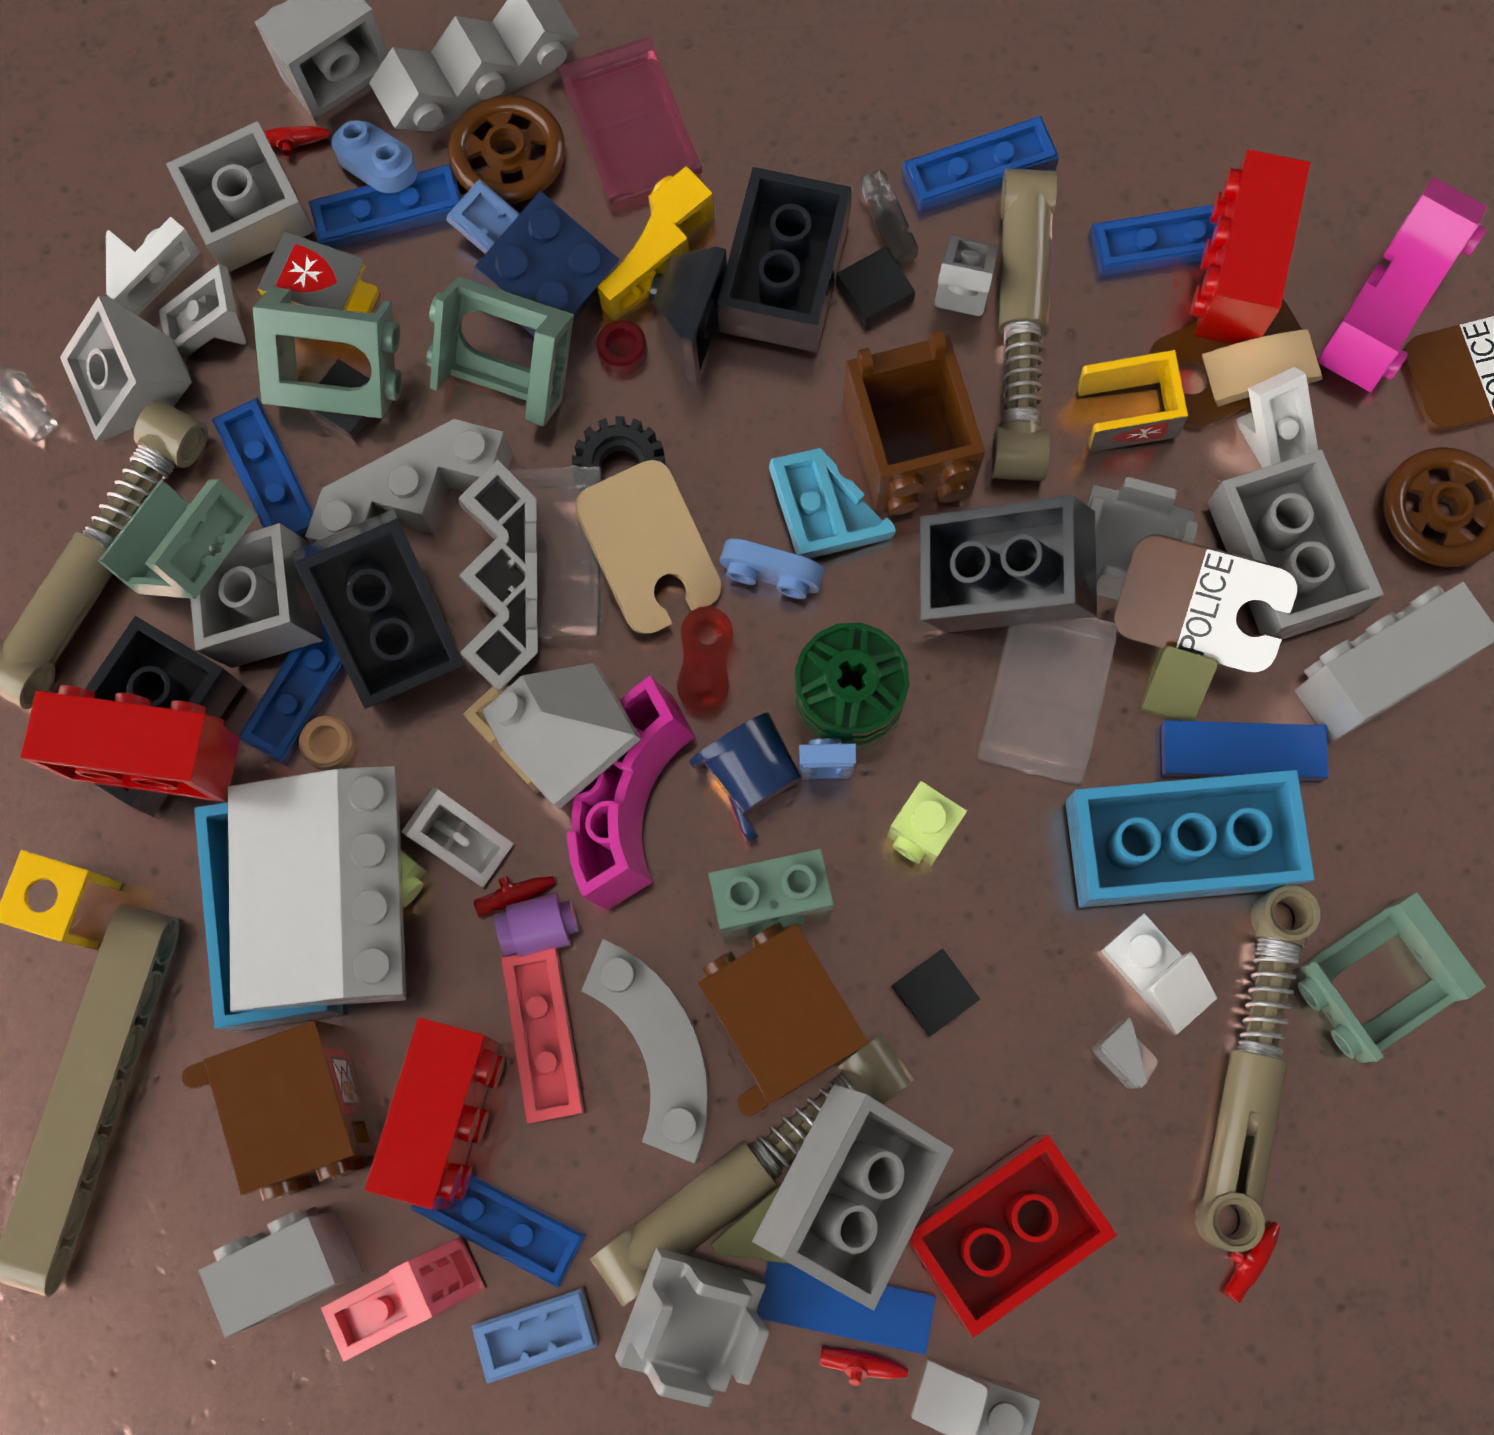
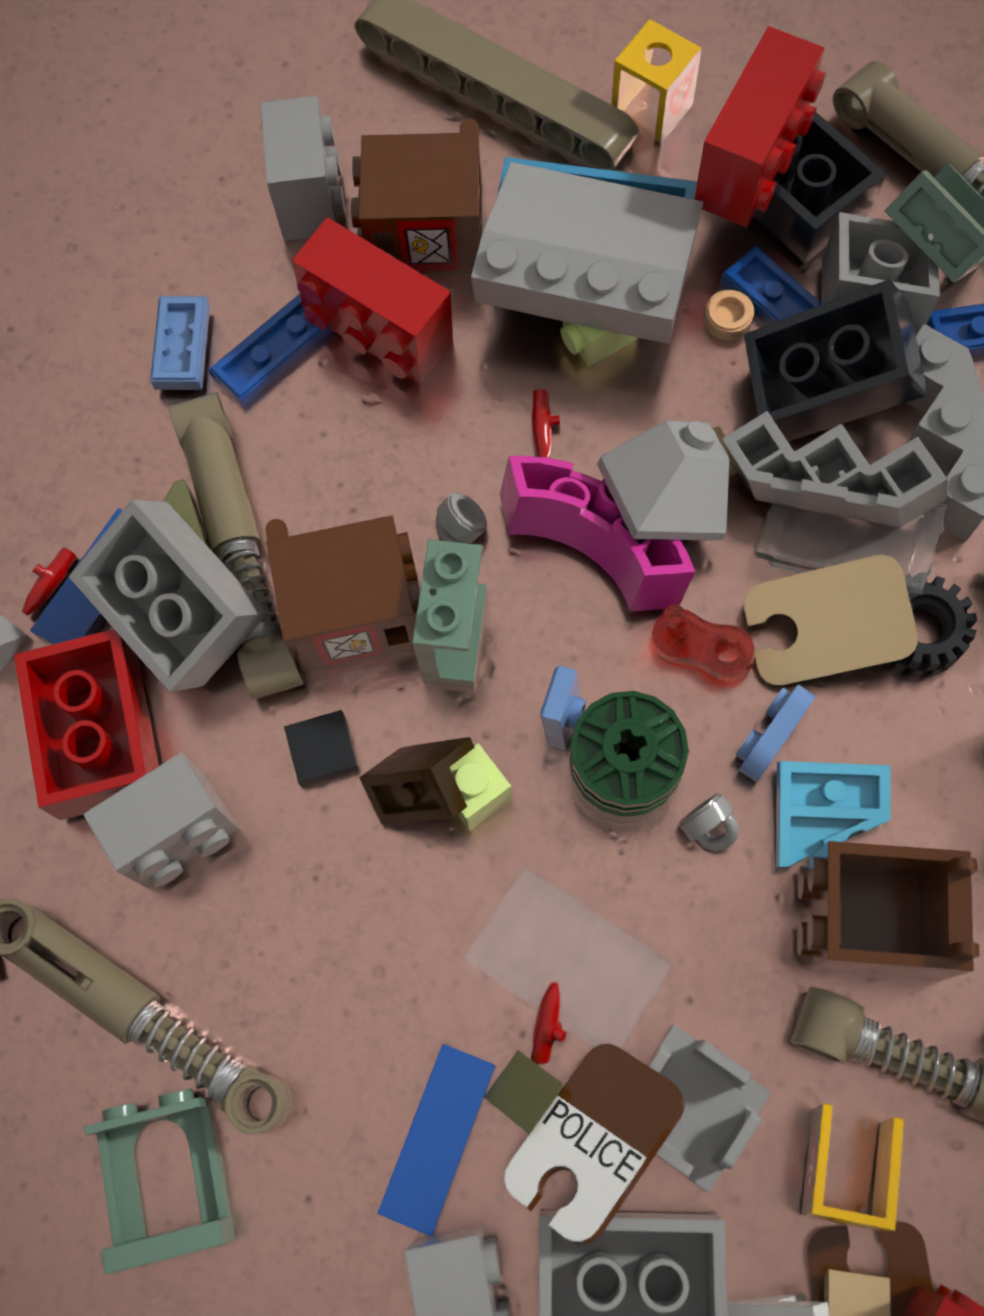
camera: 110 degrees right, 5 degrees down
coral bracket [321,1237,485,1362] -> none
white slope [401,786,514,888] -> none
medium lavender brick [494,892,579,957] -> none
coral plate [501,948,584,1124] -> none
light grey brick [581,939,710,1164] -> none
light grey panel [615,1247,769,1408] -> none
dark blue hat [689,712,802,841] -> none
black brick [920,495,1097,633] -> none
dark azure brick [1065,770,1315,908] -> none
light grey slope [1091,1018,1158,1089] -> none
white slope [1100,913,1218,1035] -> none
none -> light grey brick [83,752,239,888]
none -> dark brown panel [359,737,475,825]
none -> light grey tile [436,493,487,543]
none -> red helmet [531,982,567,1064]
none -> light grey tile [679,793,740,851]

